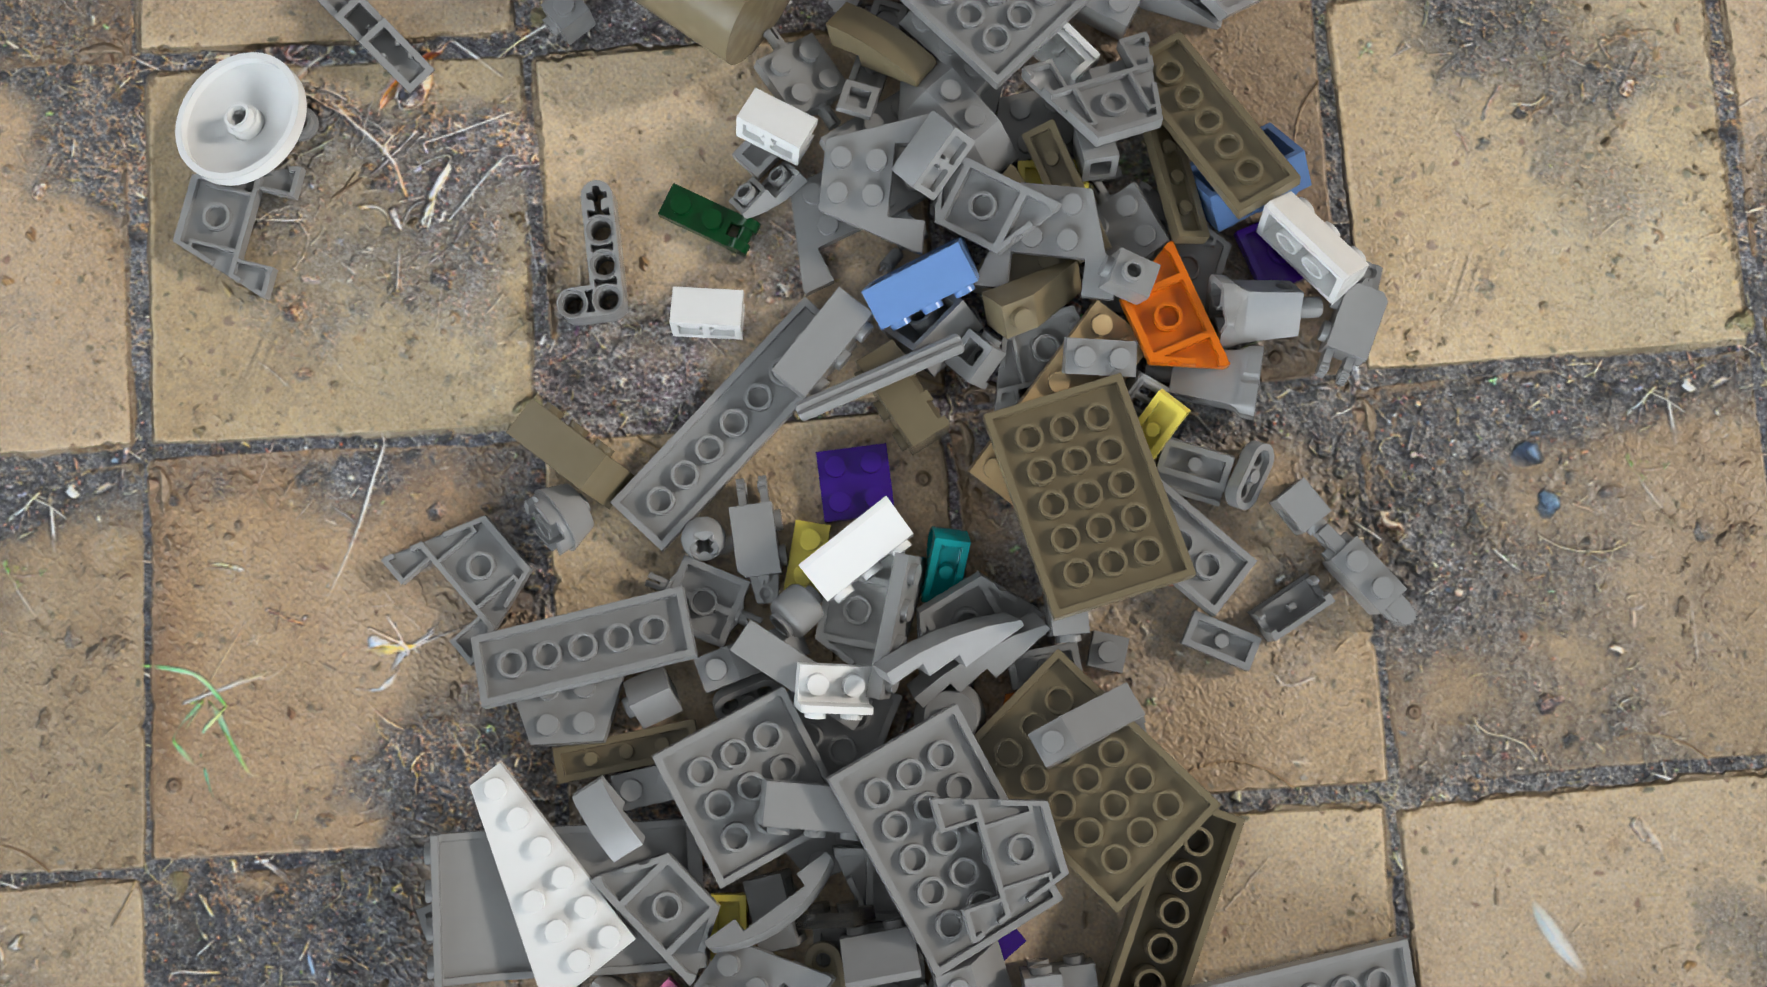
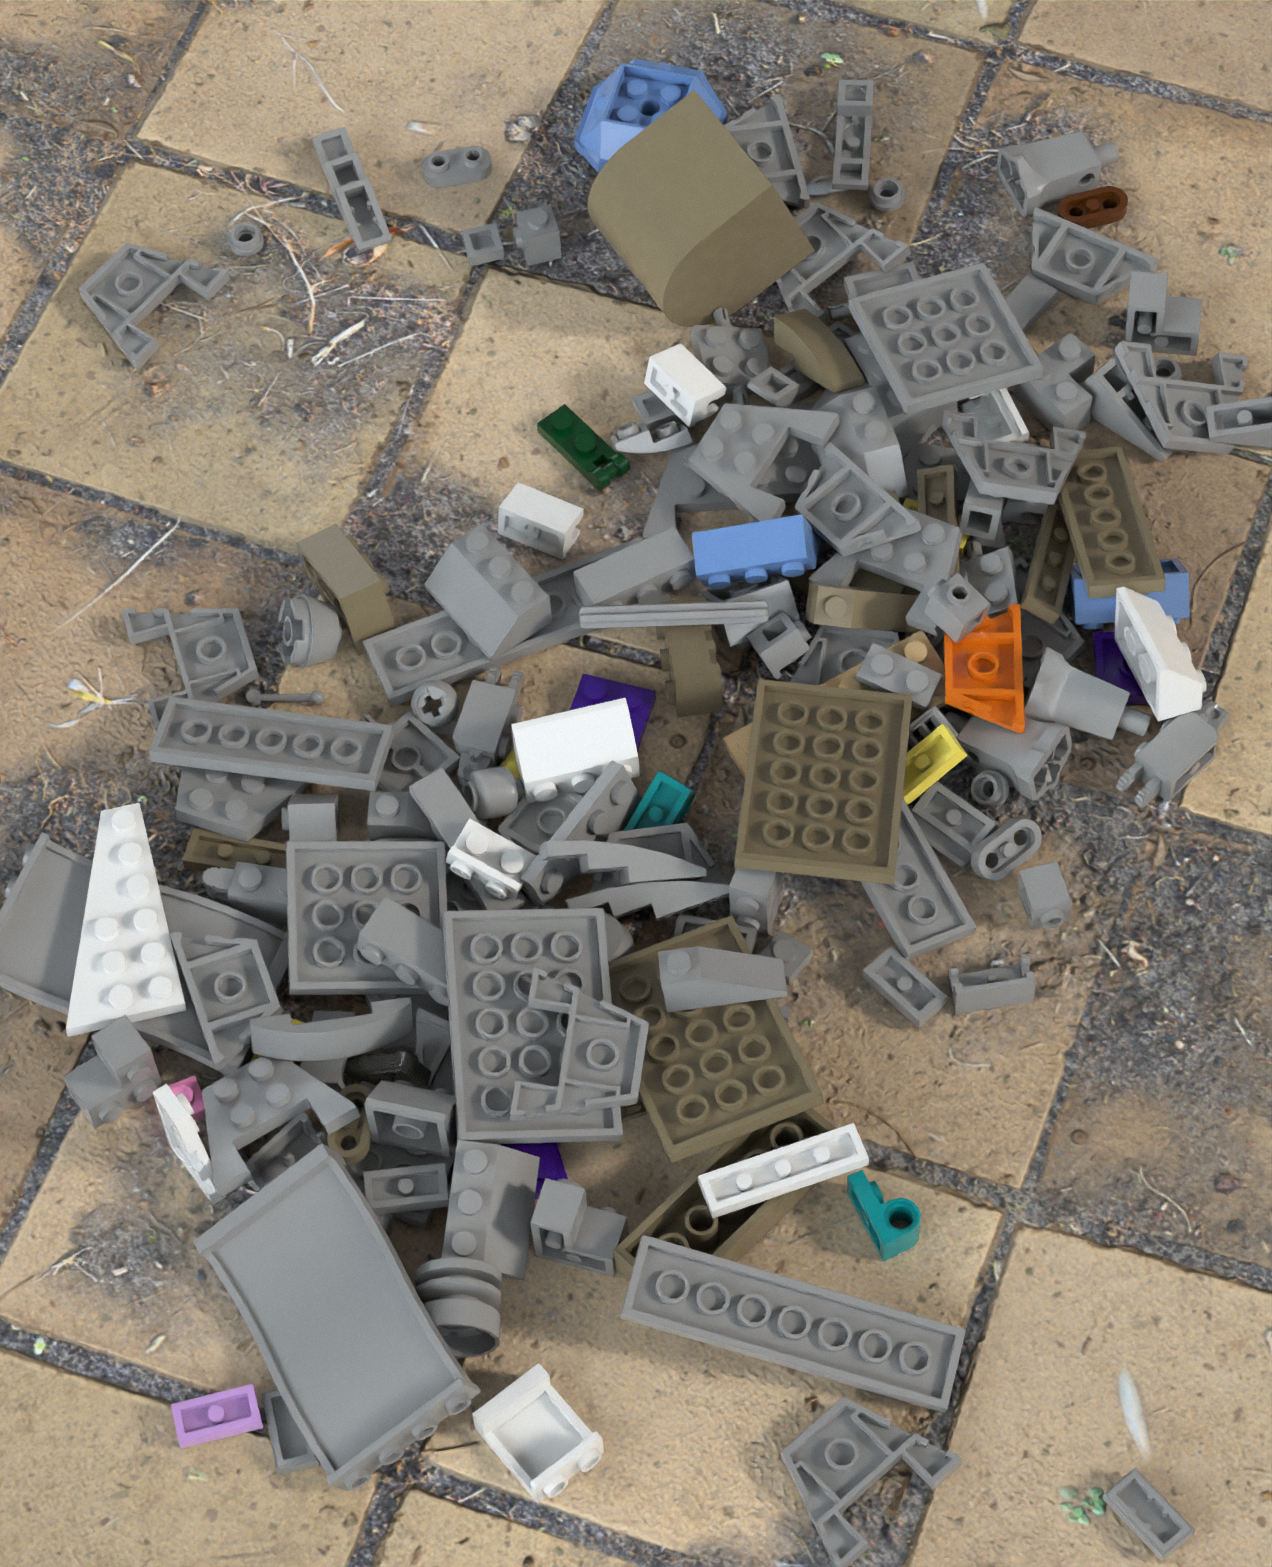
camera: 25 degrees right, 25 degrees down
white dish [175,52,307,186] -> none
light grey beam [556,180,629,326] -> none
light grey slope [572,776,645,862] -> none
light grey hinge [891,110,976,201] -> none
light grey hinge [1313,524,1417,627] -> none
none -> light grey hinge [246,689,325,706]
none -> light grey slope [424,524,552,662]
none -> light grey plate [461,223,505,266]
none -> white plate [698,1123,869,1218]
none -> teal plate [847,1170,921,1262]
none -> light grey plate [971,770,1009,809]

